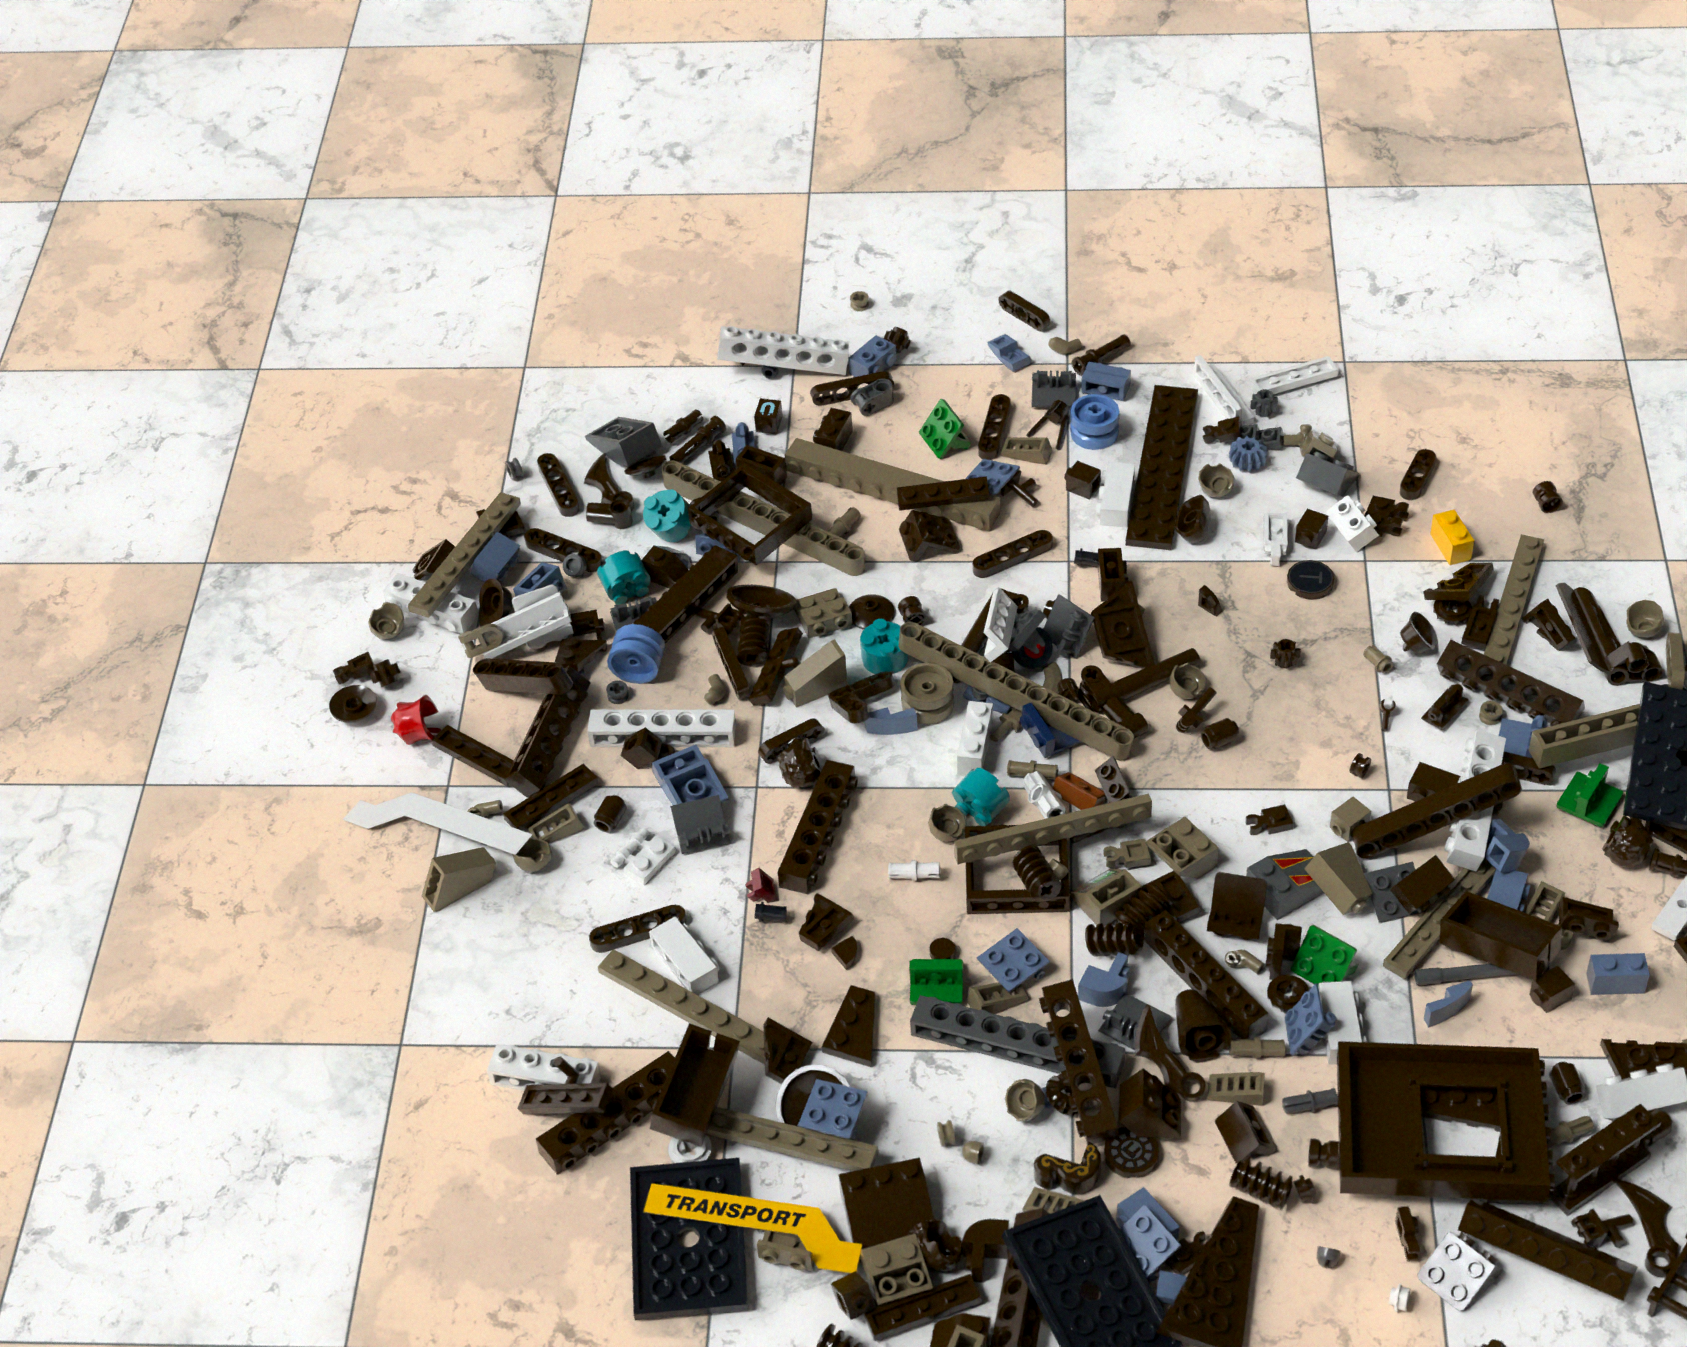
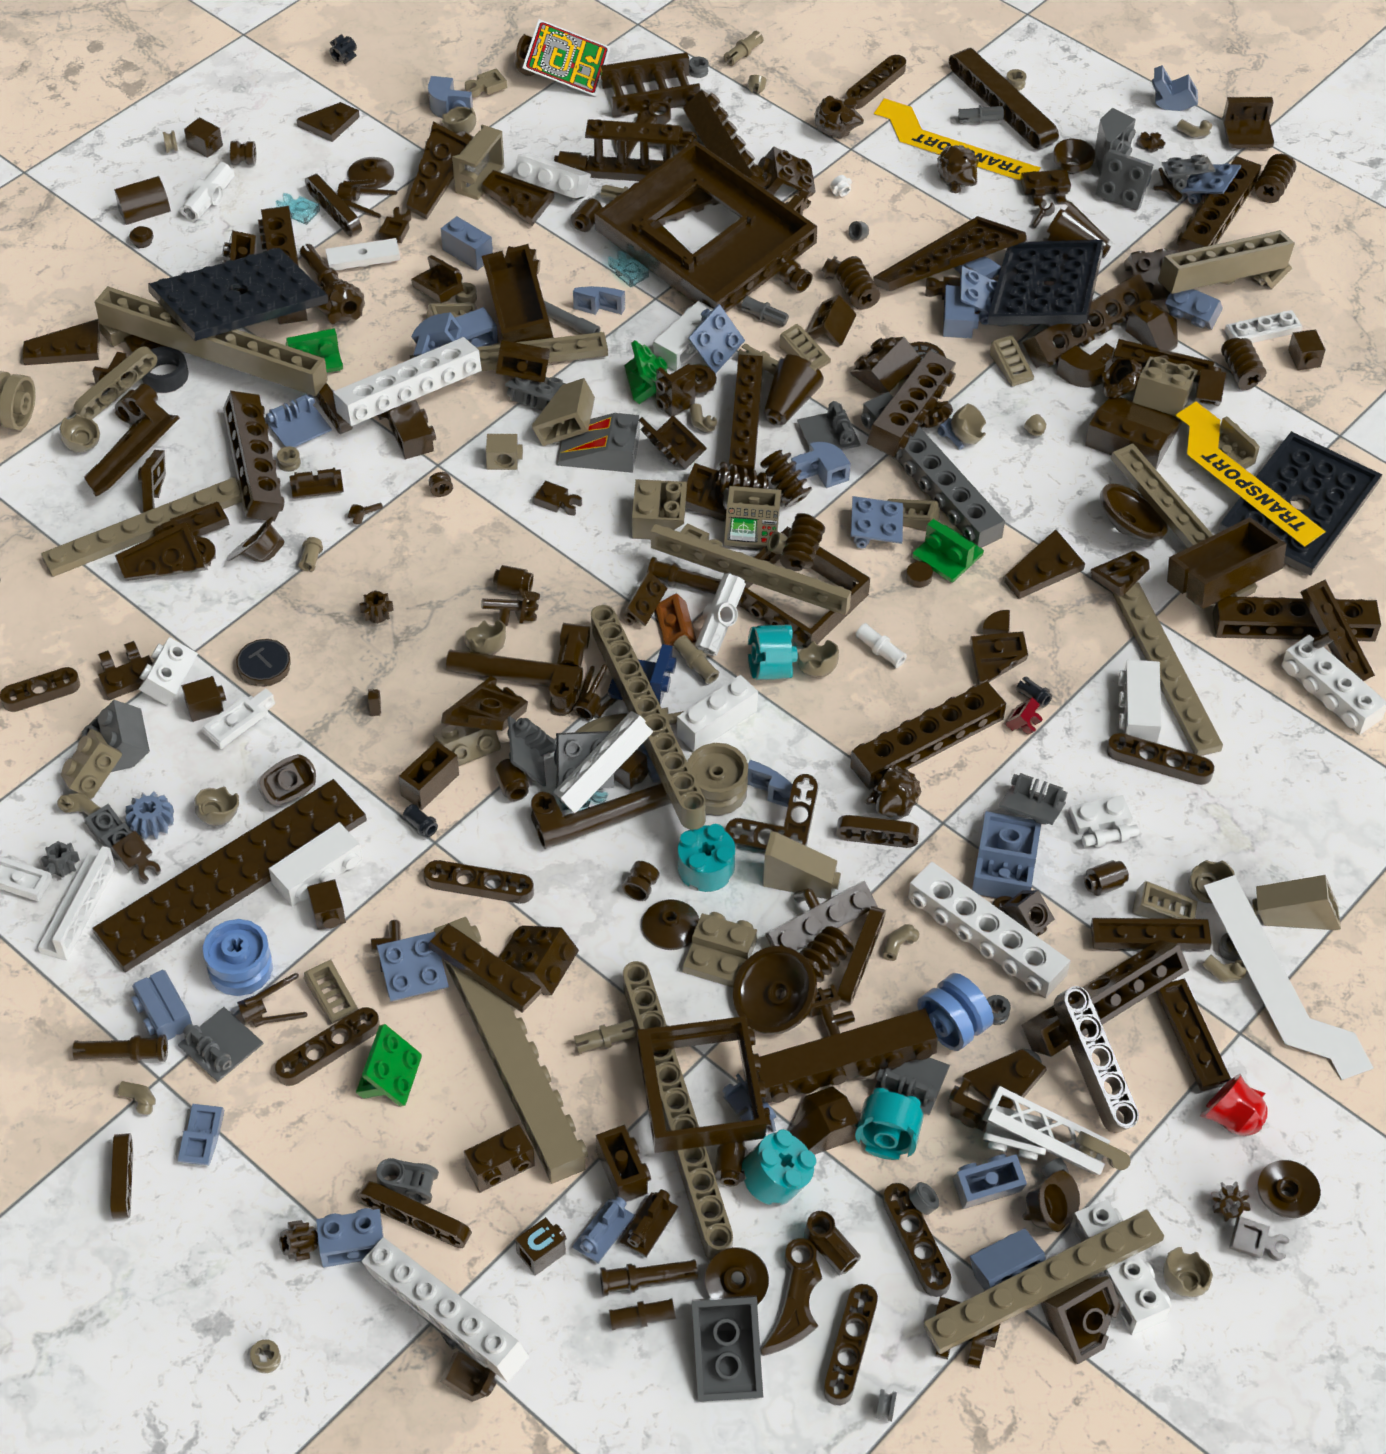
camera: 145 degrees left, 5 degrees up
sand blue hinge [798,1079,868,1139] -> none
dark tan bush [937,1120,955,1147] -> none
dark brown animal [1034,1142,1101,1194] -> none
dark brown piece [1135,1005,1206,1102] -> none
dark brown beam [1352,764,1522,859] -> none
yellow brick [1430,509,1474,565] -> none

